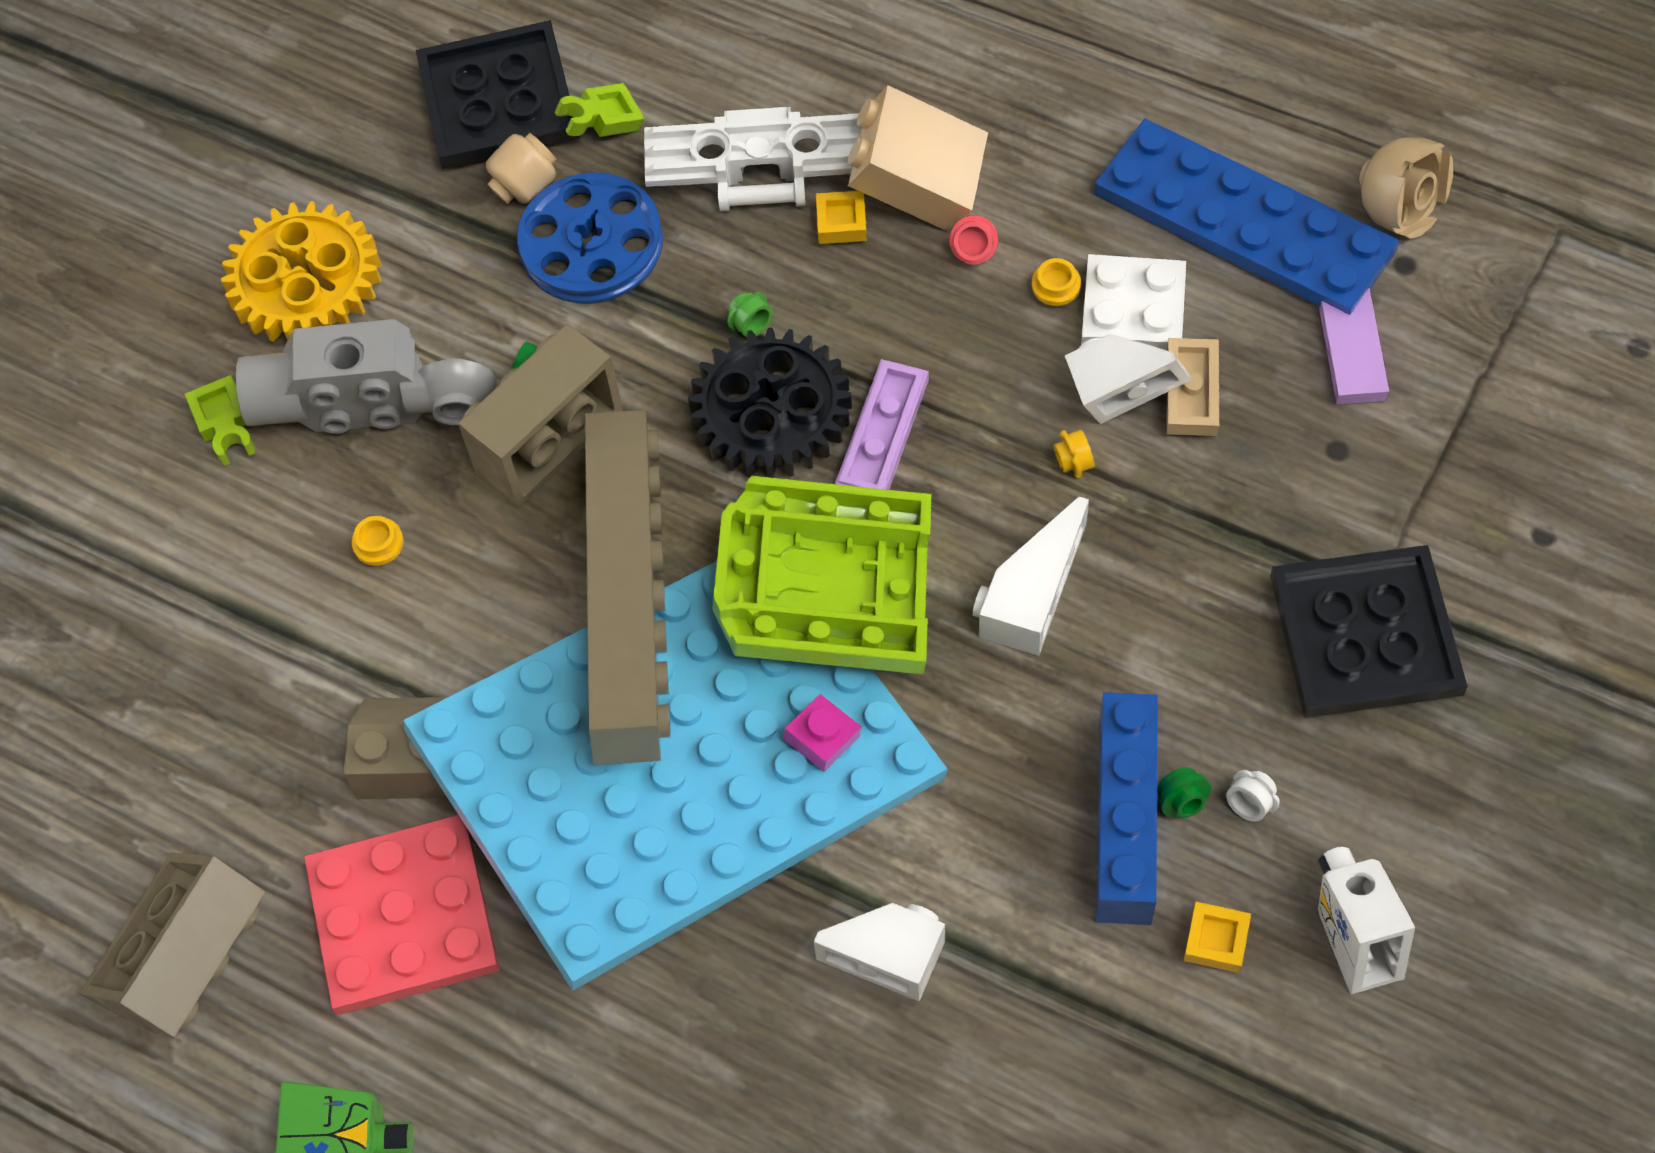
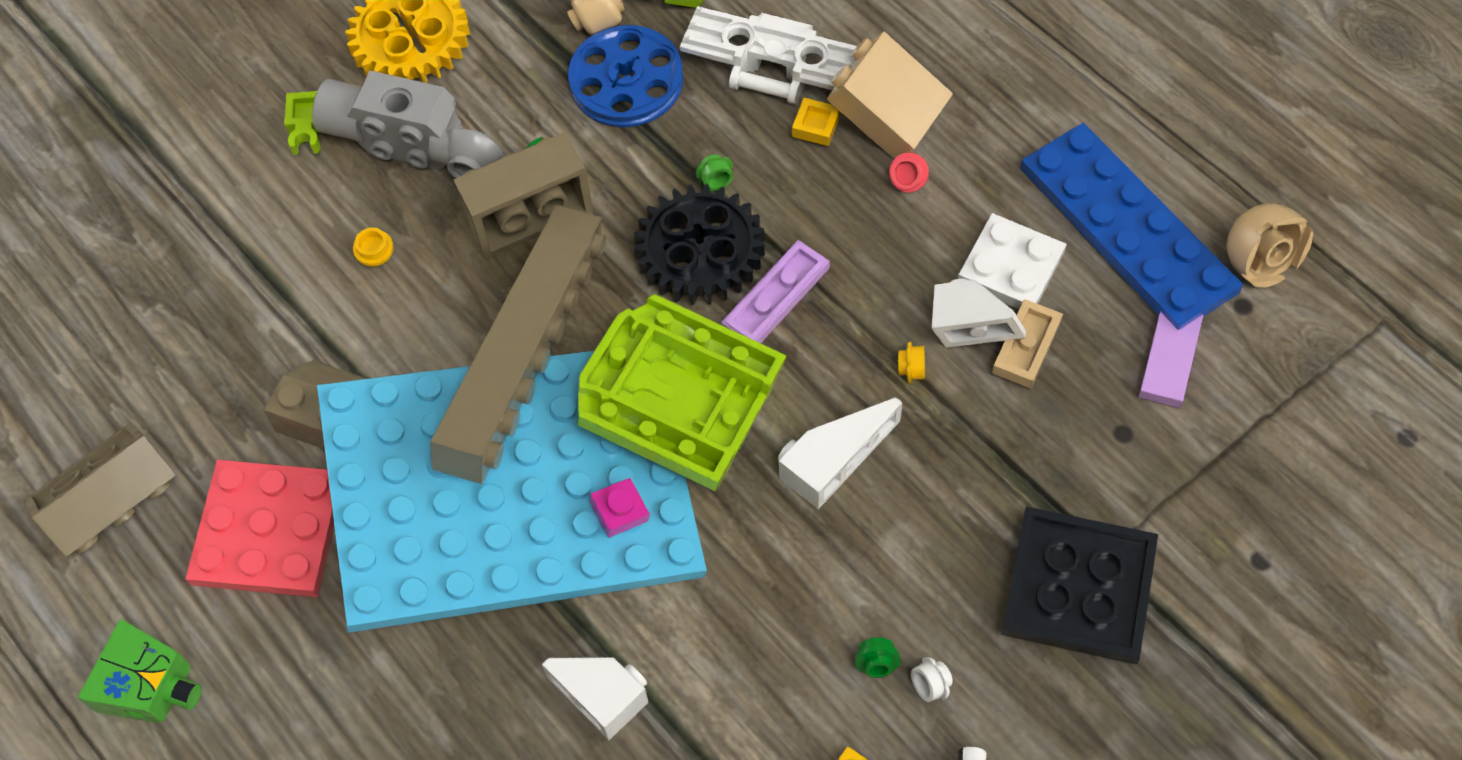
camera: 20 degrees right, 0 degrees up
yellow plate [1032,258,1081,306] -> none
blue brick [1095,692,1158,925] -> none

